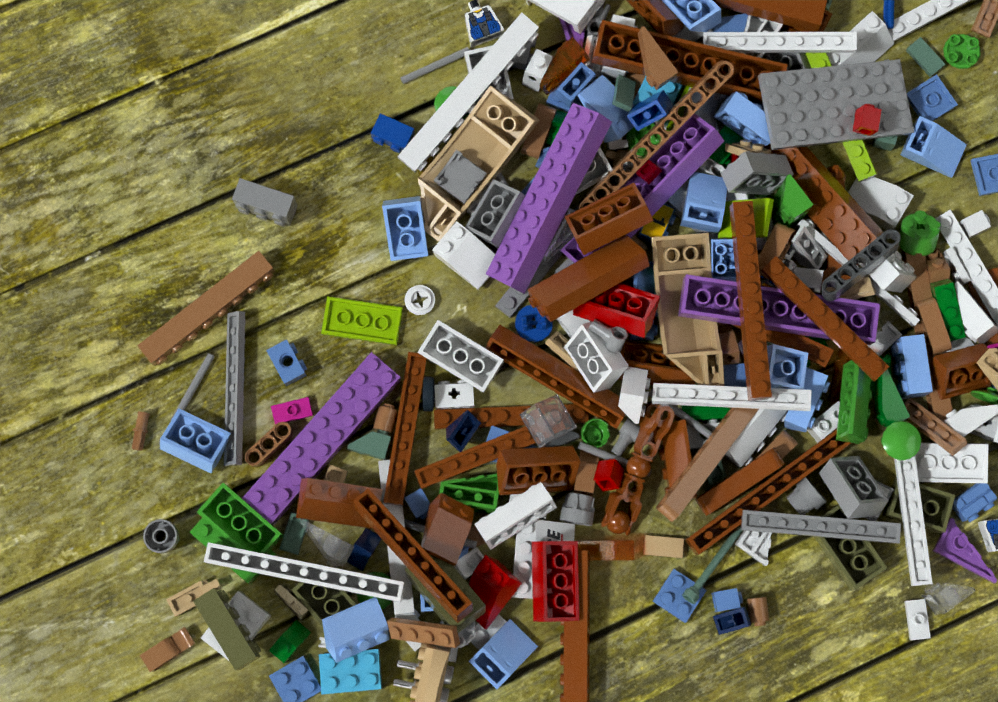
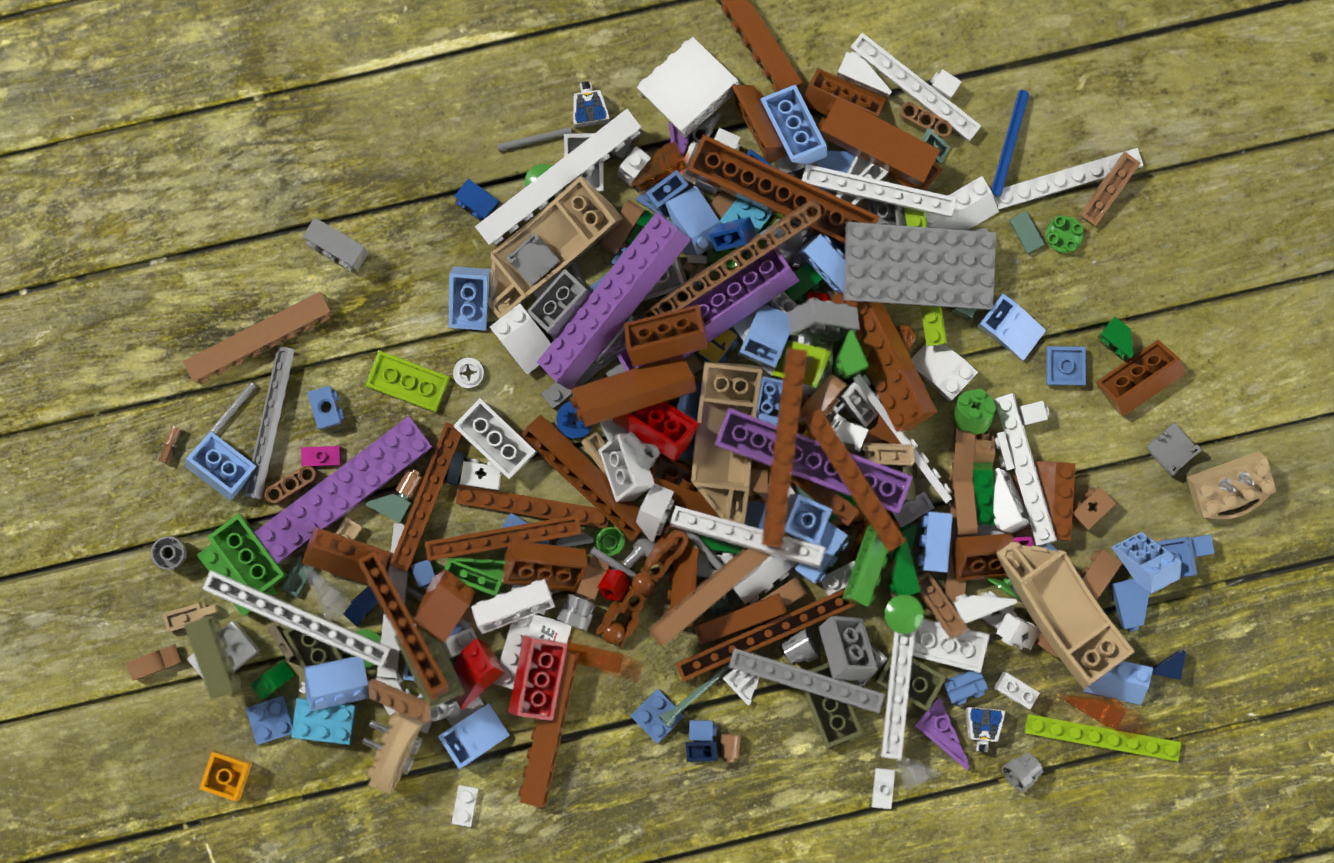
camera: 15 degrees right, 5 degrees up
dark blue slope [446,410,481,452] -> none
clear slope [520,394,577,448] -> none
sand green tile [612,74,636,112] -> none
dark red tile [635,159,662,185] -> none
medium nougat slope [638,26,678,90] -> none
tan tile [643,535,684,558] -> none
tan plate [725,139,771,156] -> none
dark grey beam [822,229,900,301] -> none
red brick [852,104,882,136] -> none
white brick [859,251,917,293] -> none
medium blue plate [907,74,958,121] -> none

